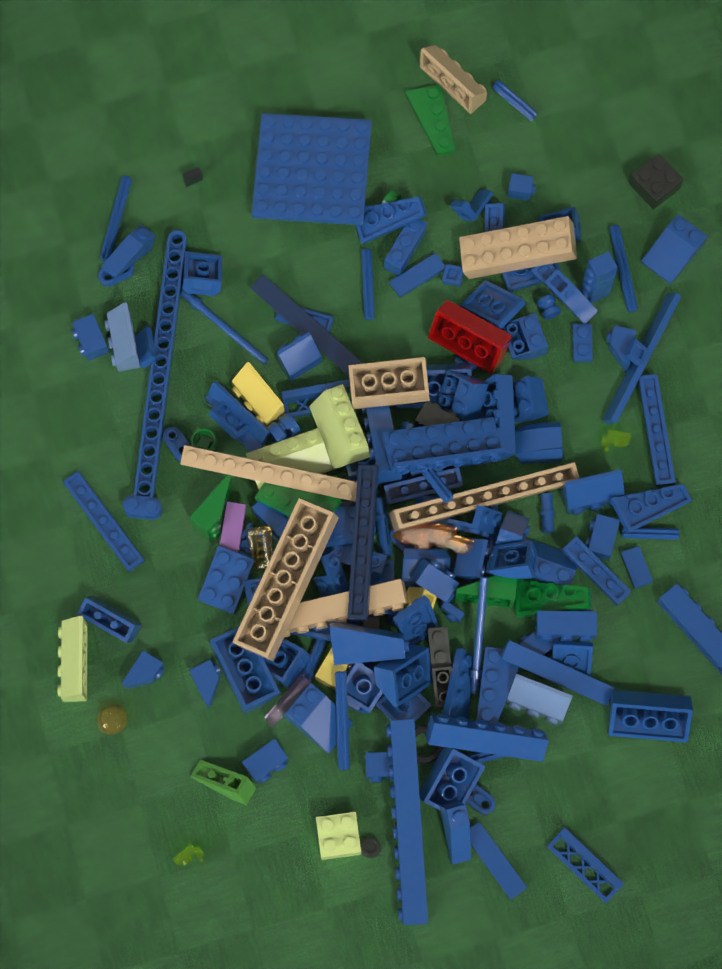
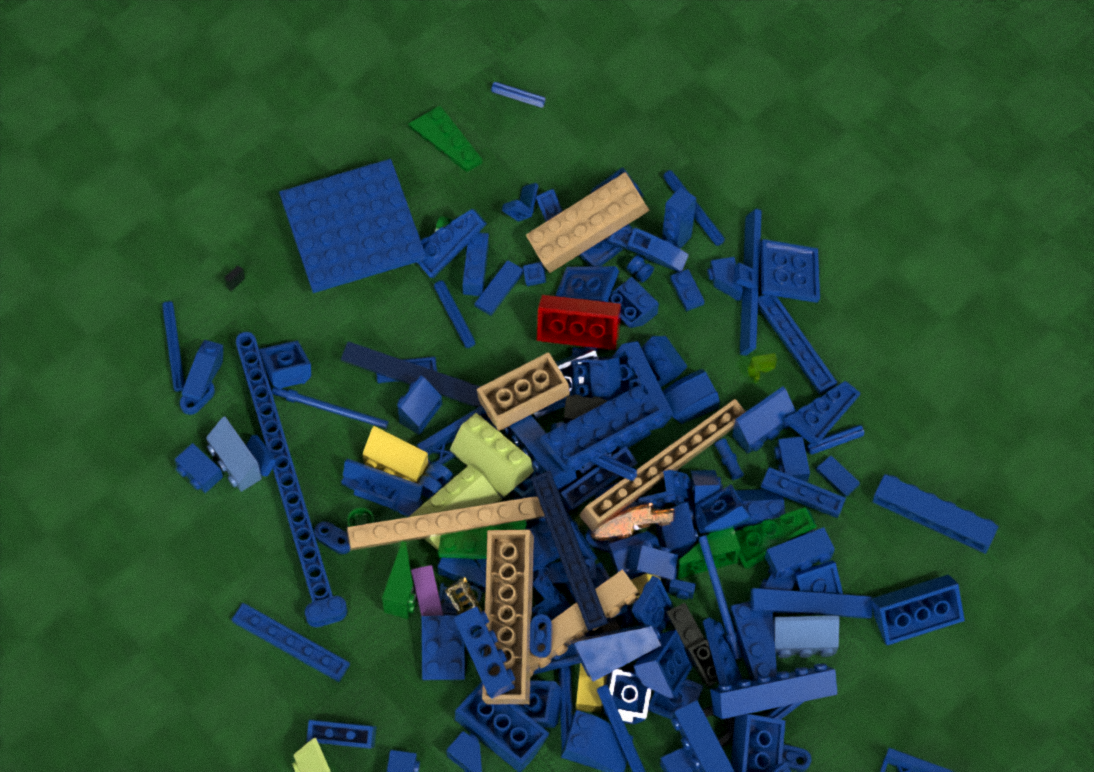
camera: 25 degrees left, 10 degrees down
clear purple tile [265,673,311,728] -> none
tan slope [420,45,487,114] -> none
blue brick [508,173,536,201] -> none
pearl dark grey brick [629,153,684,210] -> none
blue slope [641,214,708,285] -> none
none -> blue brick [453,606,516,699]
none -> blue plate [530,614,553,658]
none -> blue plate [760,239,820,303]

